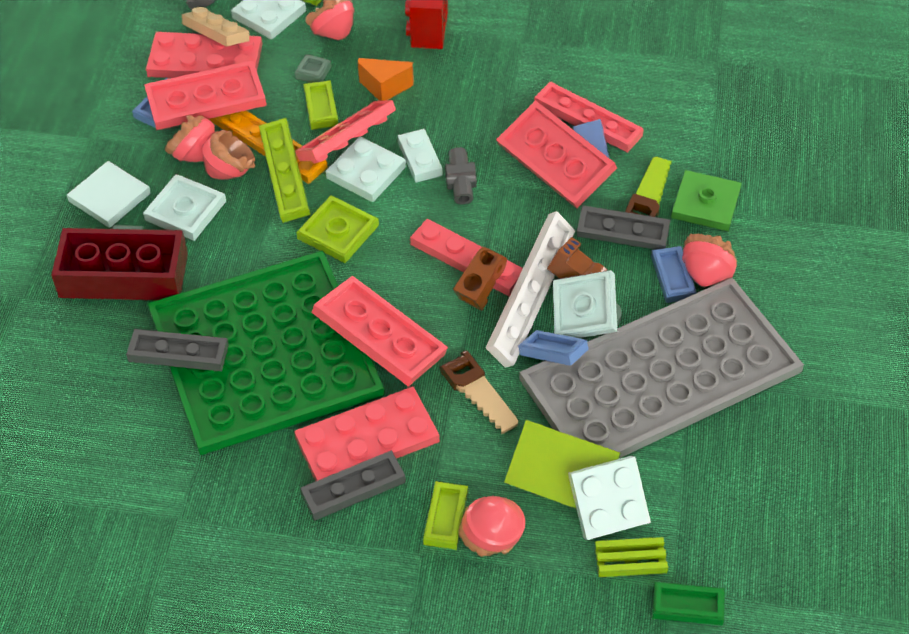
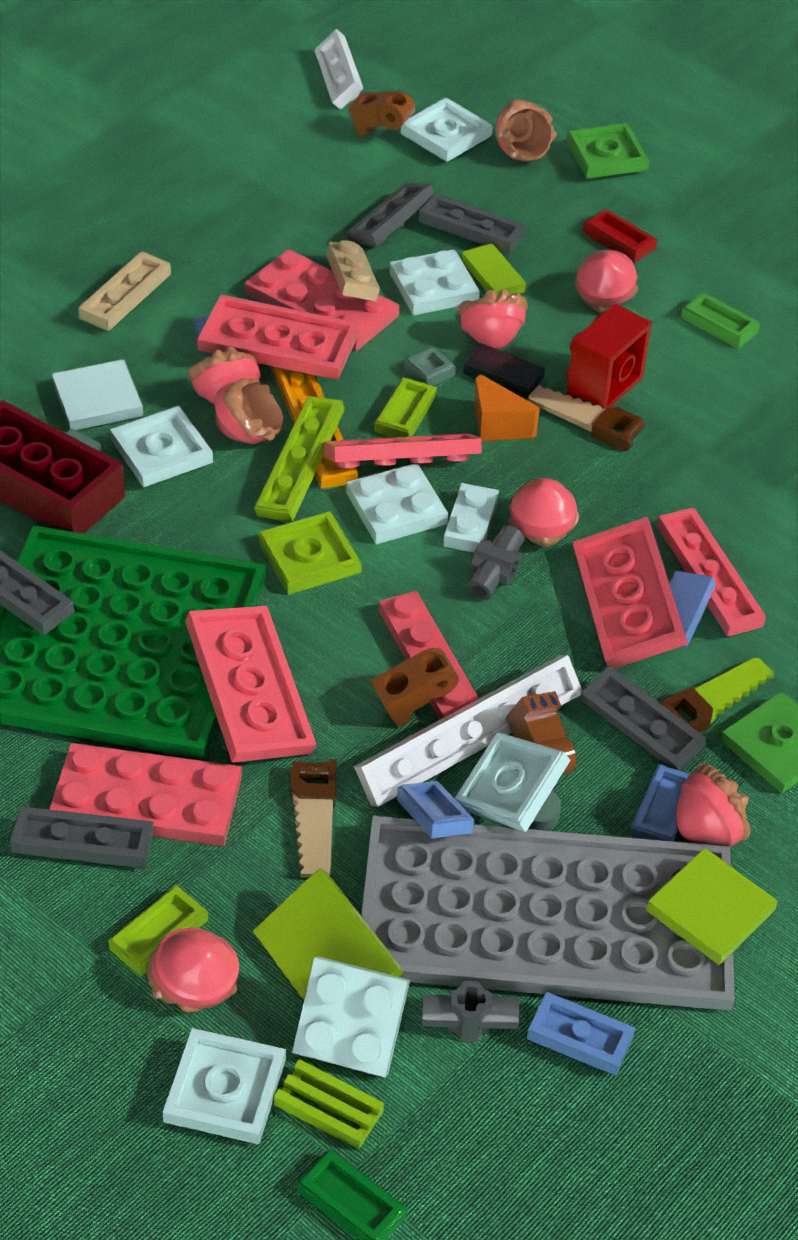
camera: 30 degrees right, 5 degrees down
none -> tan plate [78,251,171,331]
none -> light aqua plate [163,1028,286,1145]
none -> dark grey axle [421,981,519,1043]
none -> black tile [463,343,545,399]
none -> coral hair [508,478,580,547]
none -> medium blue plate [527,992,635,1076]
none -> piece [528,385,645,451]
none -> lime tile [646,848,778,965]

